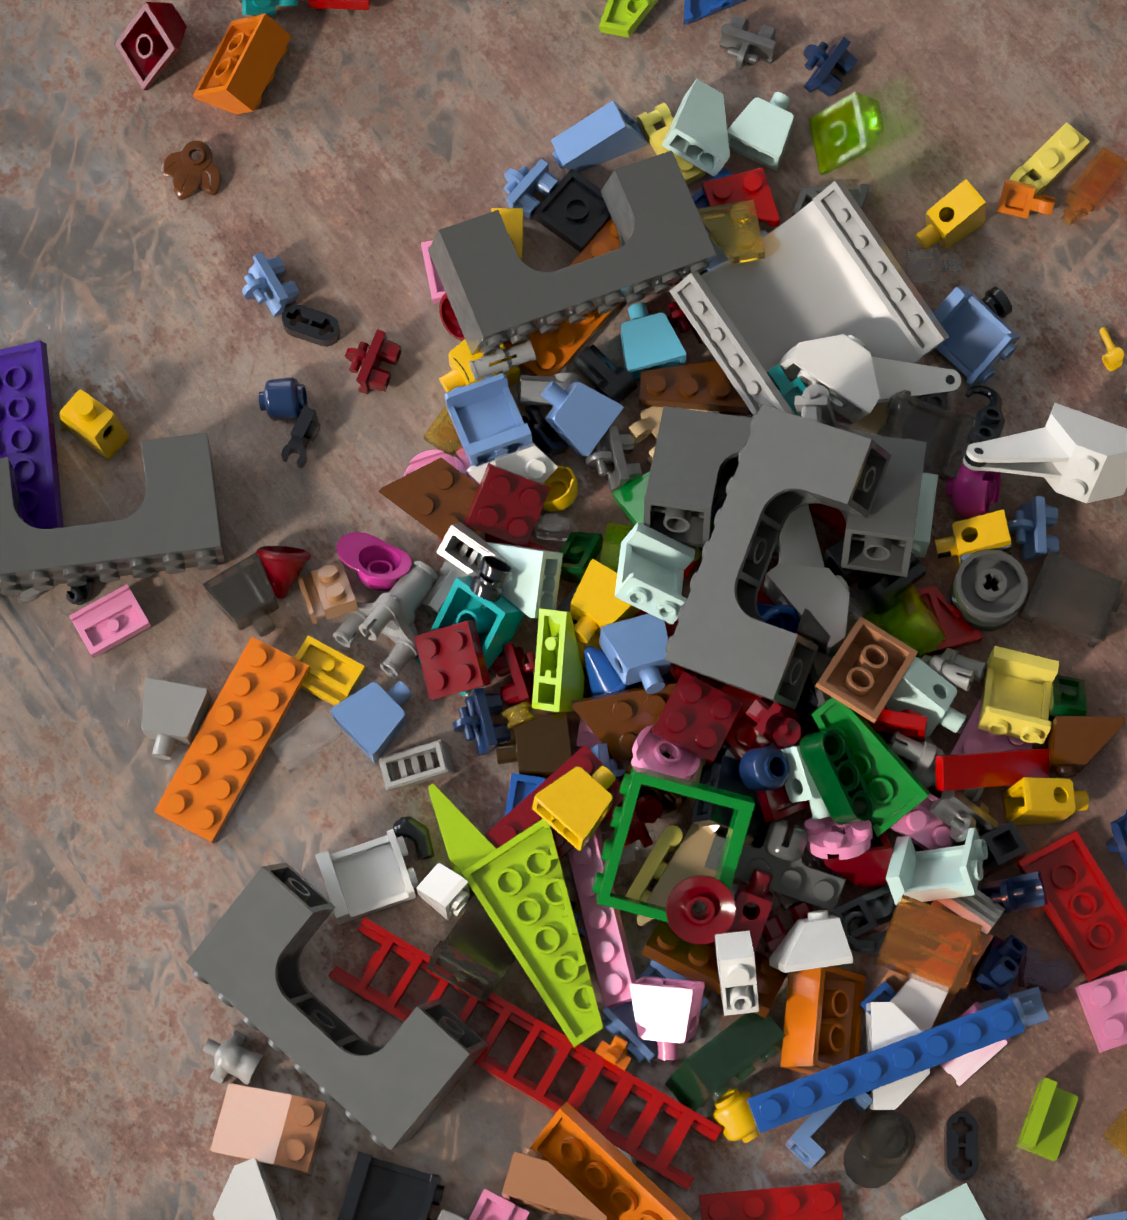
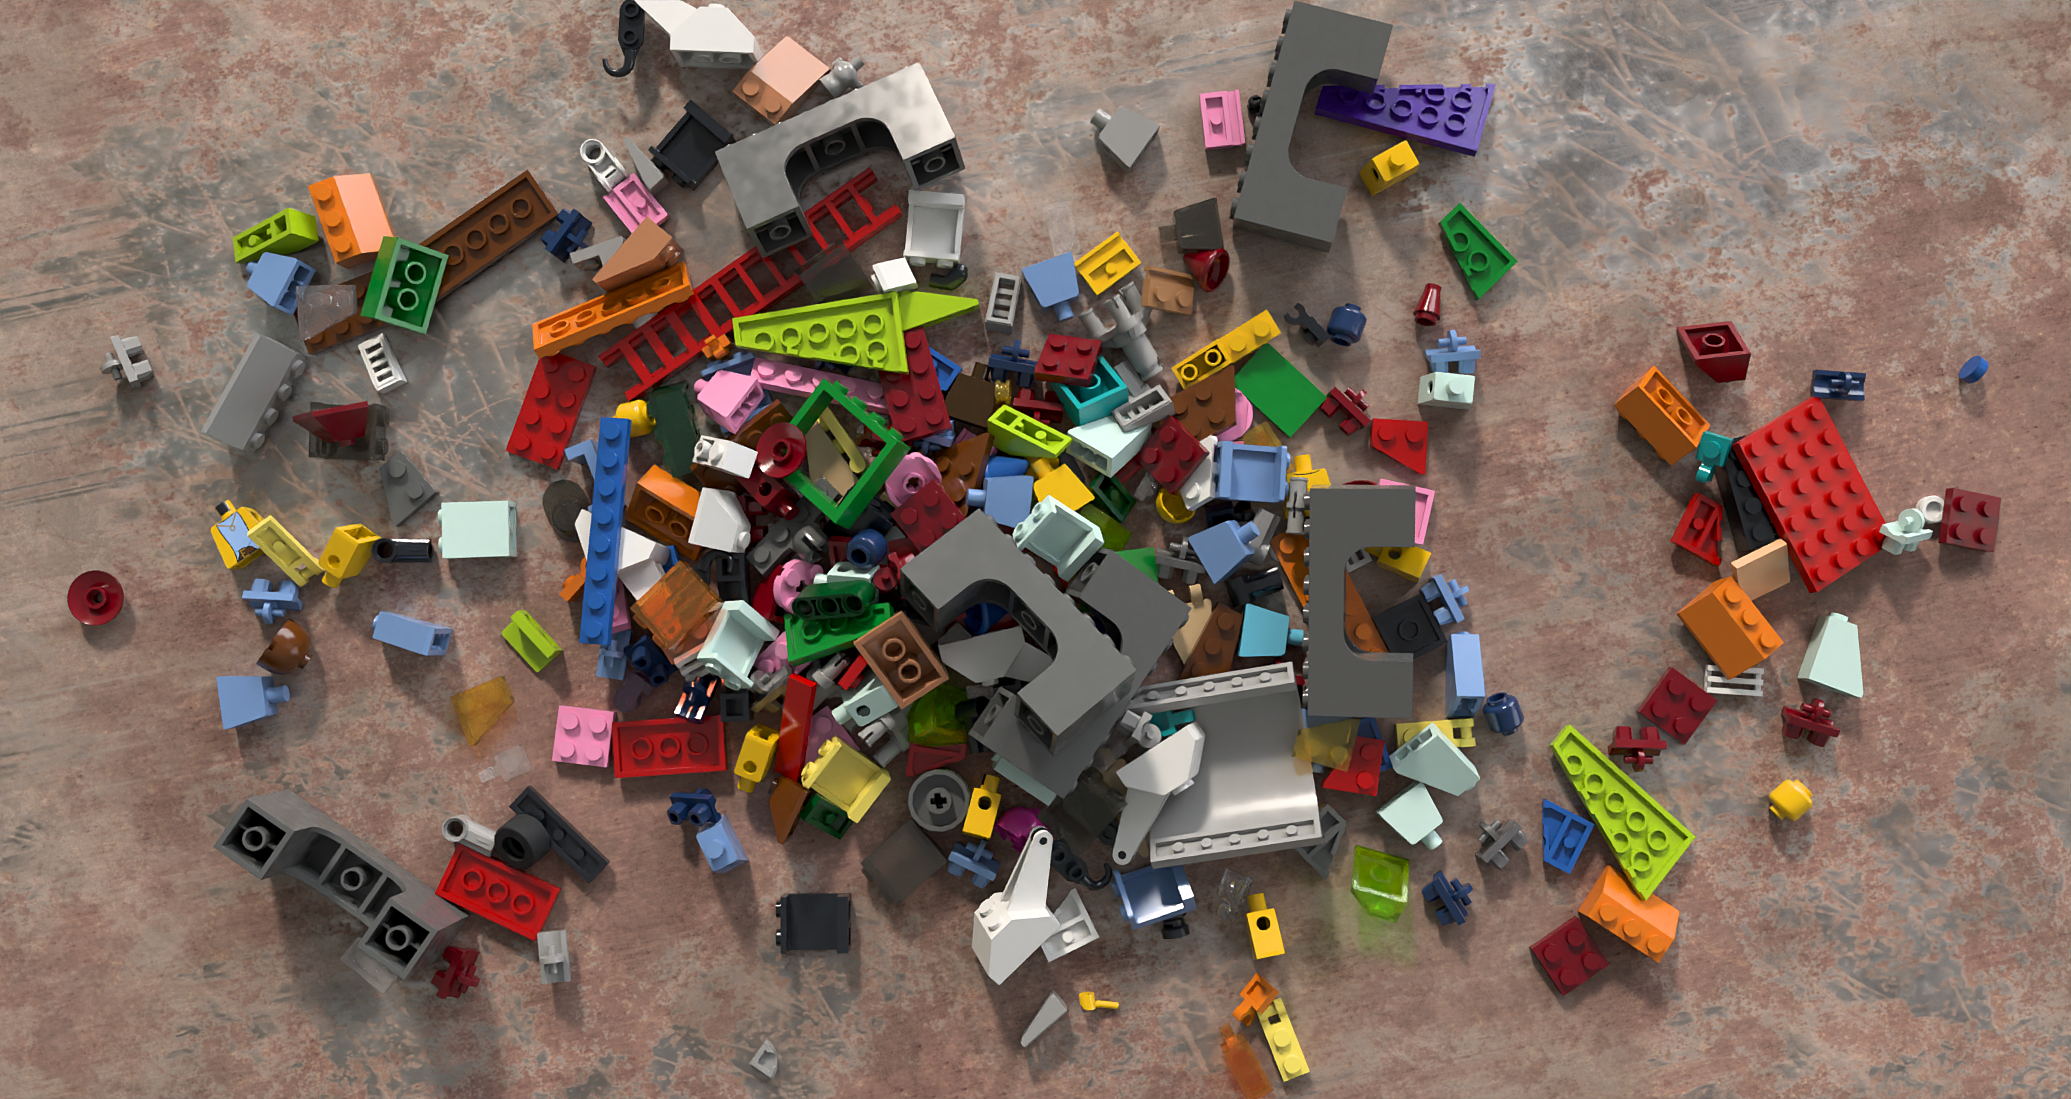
camera: 120 degrees right, 15 degrees up
orange plate [154,636,311,844] -> none
reddish brown plate [161,141,221,200] -> none
black beam [281,304,340,347] -> none
dark pink piece [336,532,412,591] -> none
black wheel [469,556,513,602] -> none
yellow torso [532,766,616,851] -> none
black beam [944,1111,978,1180] -> none
none -> orange plate [559,557,587,602]
none -> white wing [1041,888,1099,962]
none -> yellow slope [1171,309,1282,390]
none -> green tile [1235,342,1327,438]
none -> red wing [1370,418,1428,475]
none -> dark red cone [1413,283,1442,327]
none -> light aqua torso [1417,372,1475,410]
none -> green wing [1438,203,1518,301]
none -> dark blue head [1483,692,1524,736]

